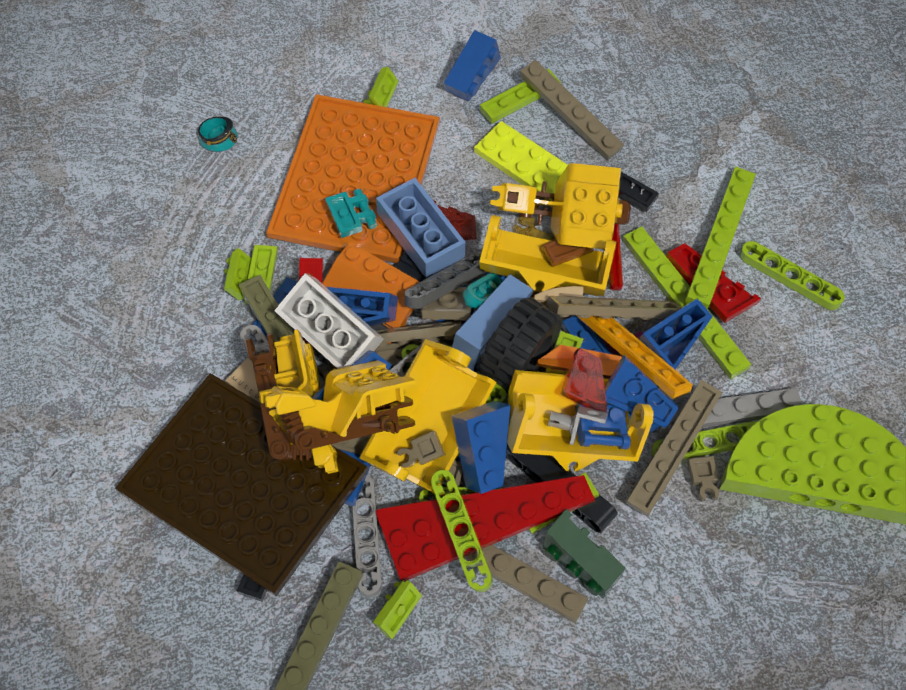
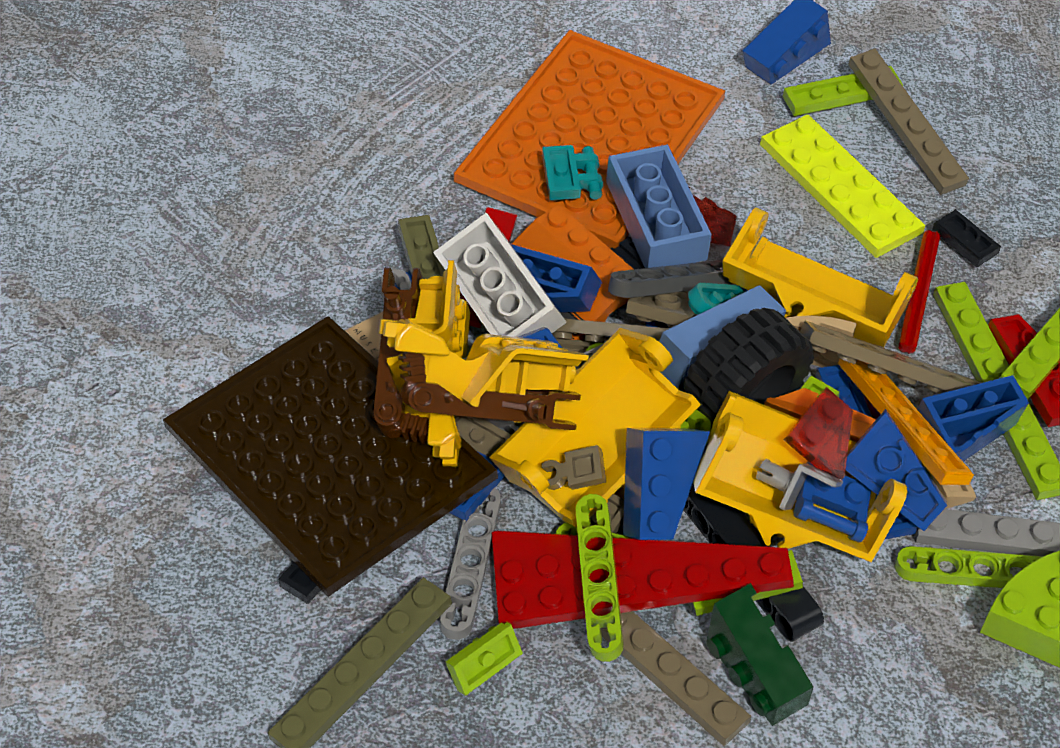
camera: 15 degrees right, 10 degrees down
teal piece [198,116,238,152] -> none
lime plate [224,248,252,300] -> none
lime plate [244,245,278,304] -> none
lime plate [363,67,399,107] -> none
yellow piece [490,163,631,250] -> none
clear yellow bar [514,217,555,241] -> none
dark orange tile [542,240,594,267] -> none
dark tan plate [625,380,723,517] -> none
dark tan plate [687,456,719,502] -> none

